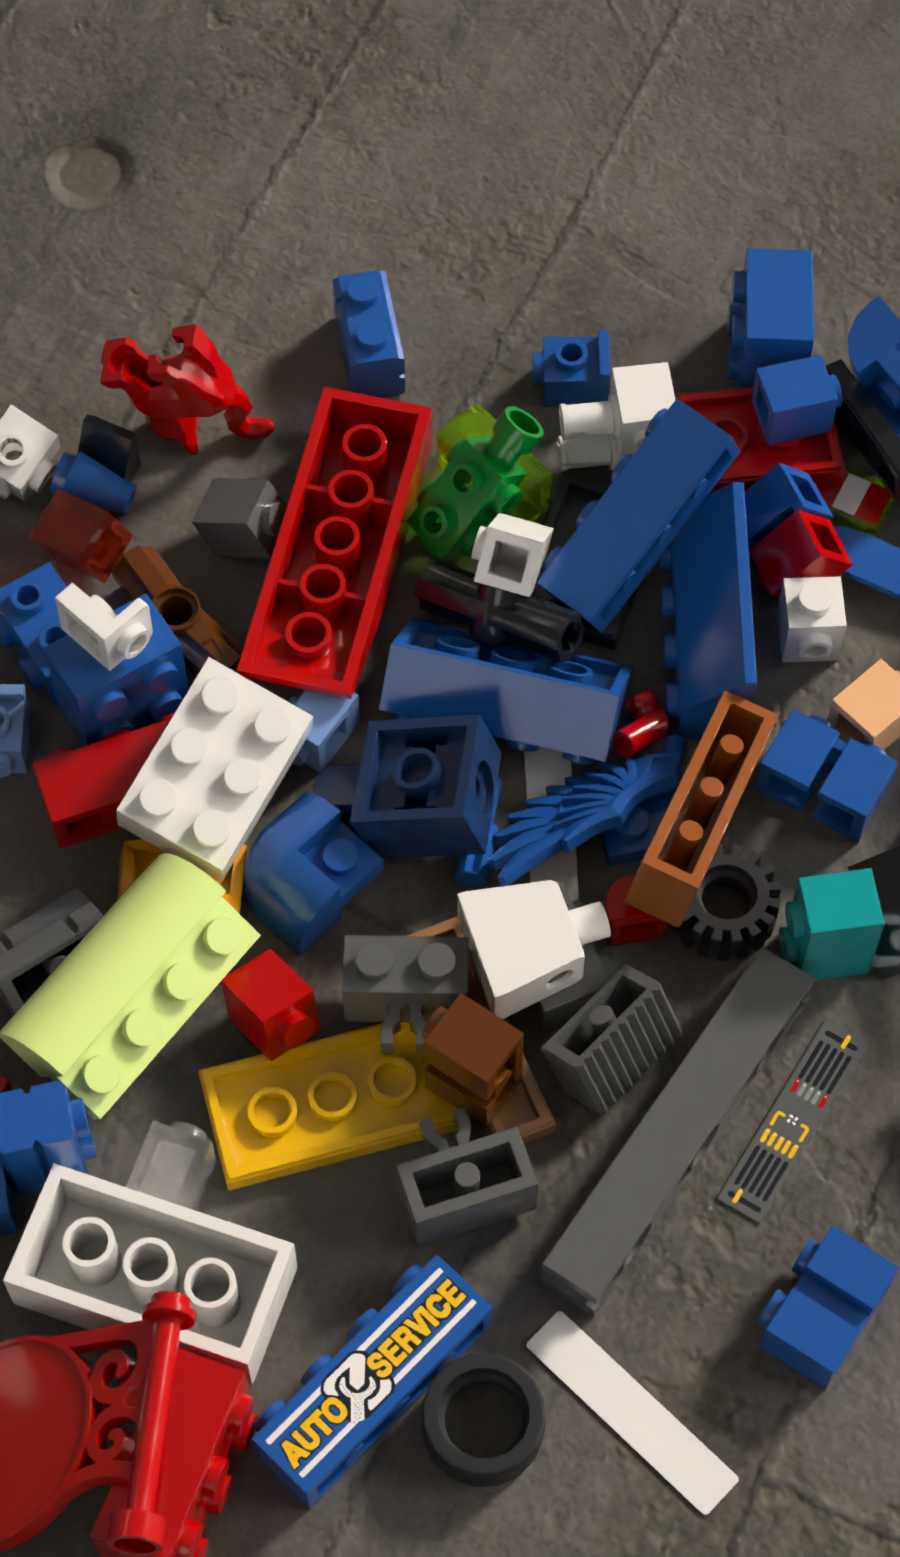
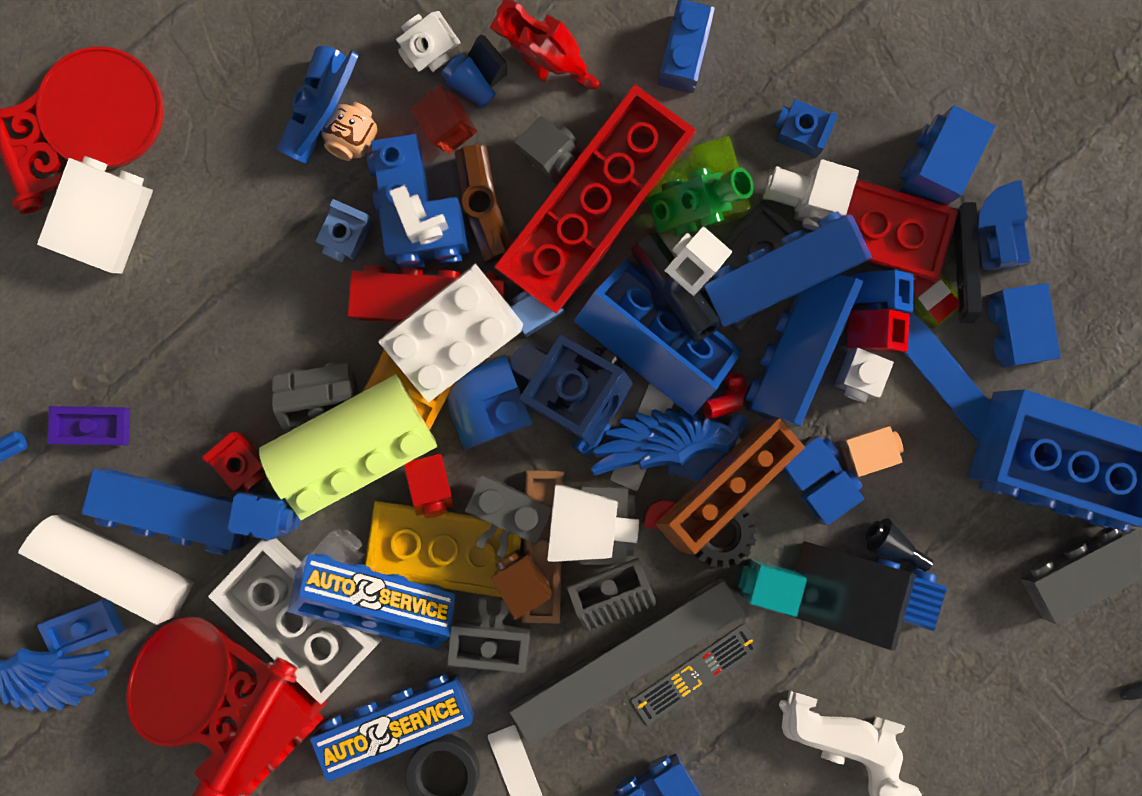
camera: 30 degrees right, 25 degrees up
blue brick [751,355,842,445] -> none
none -> blue brick [287,554,456,650]

